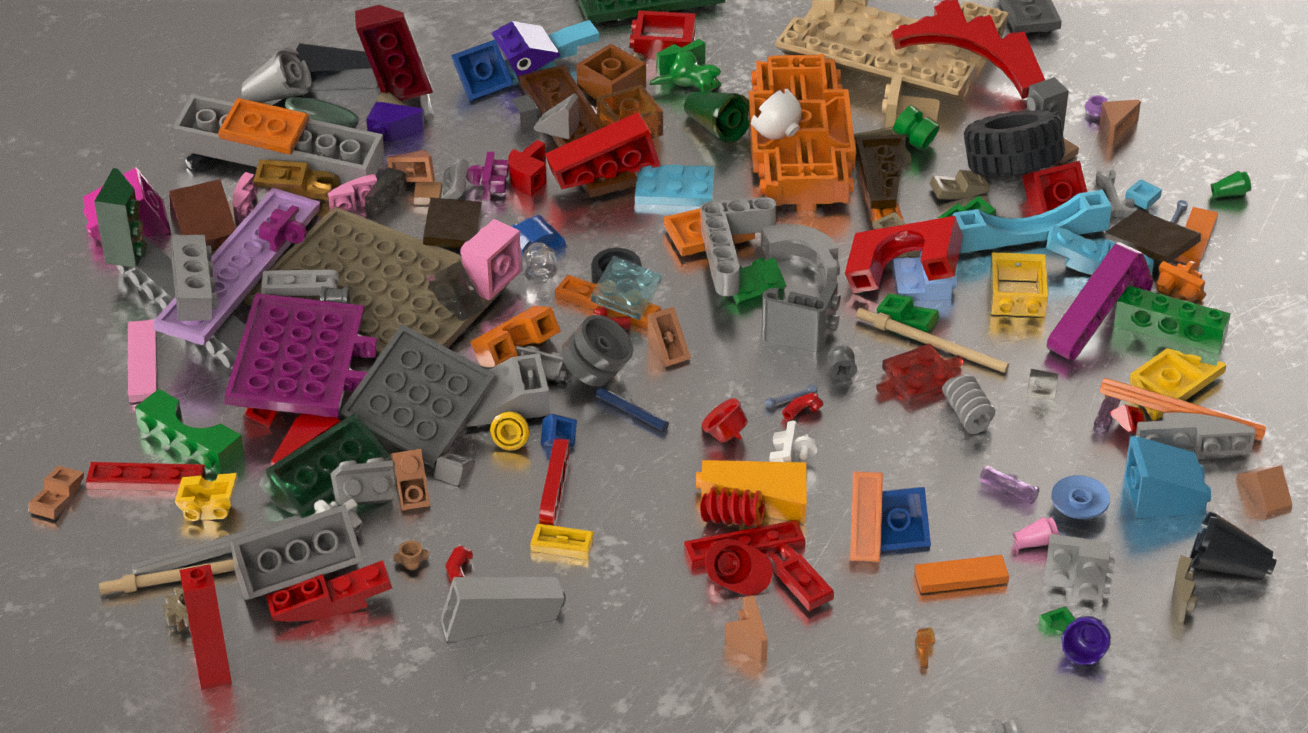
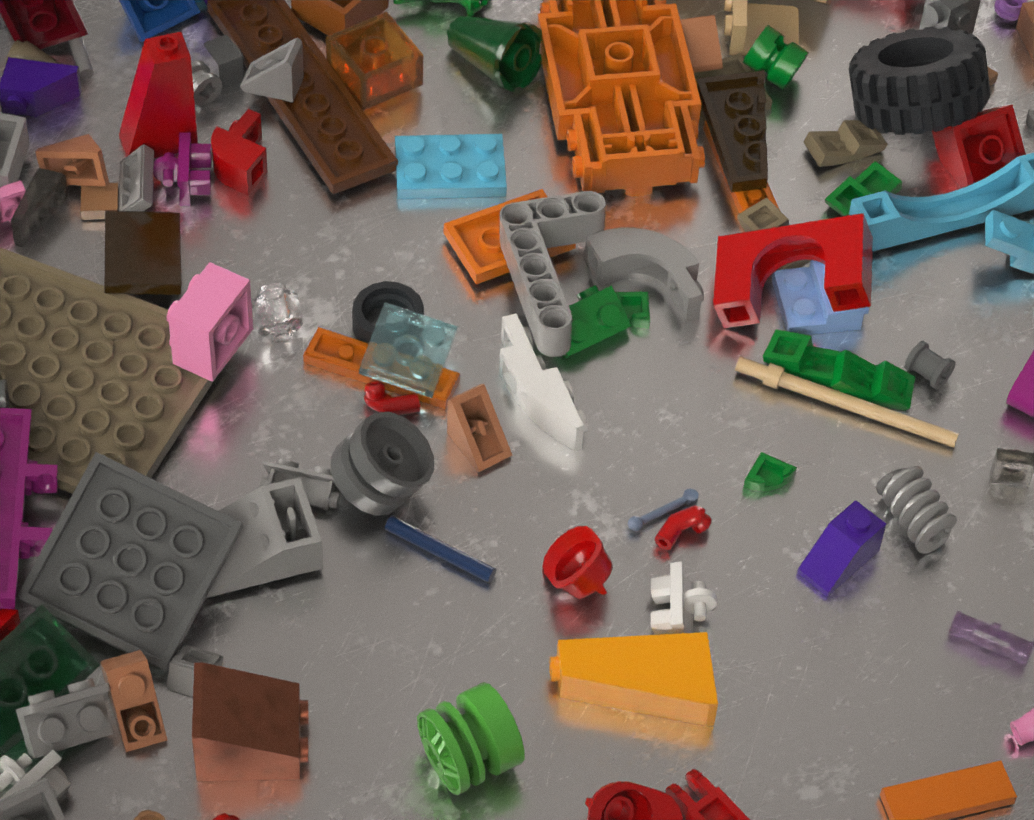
camera: 10 degrees left, 10 degrees up
clear smoke slope [426,261,485,321] -> none
orange arch [470,306,561,368] -> none
yellow brick [490,411,530,451] -> none
blue cylinder [511,215,567,265] -> none
yellow tile [530,523,595,560] -> none
red beam [539,438,570,526] -> none
blue slope [541,414,577,447] -> none
red wedge [545,112,661,190] -> none
red tile [684,520,806,569] -> none
red piece [700,486,765,528] -> none
white cylinder [751,89,802,140] -> none
dark grey piece [761,281,841,352] -> none
dark grey wheel [827,345,857,381] -> none
orange tile [850,472,883,562] -> none
clear red plate [876,343,963,405] -> none
blue slope [880,487,931,551] -> none
yellow window [990,252,1048,317] -> none
none -> red slope [119,31,198,159]
none -> light grey wheel [191,60,223,106]
none -> copper slope [192,662,309,781]
none -> bright green wheel [417,682,525,795]
none -> white slope [499,313,588,451]
none -> green tile [615,292,650,329]
none -> nougat slope [680,15,723,73]
none -> green tile [743,452,797,492]
none -> dark purple slope [797,500,886,597]
none -> green slope [831,349,915,411]
none -> dark grey bush [904,340,956,390]

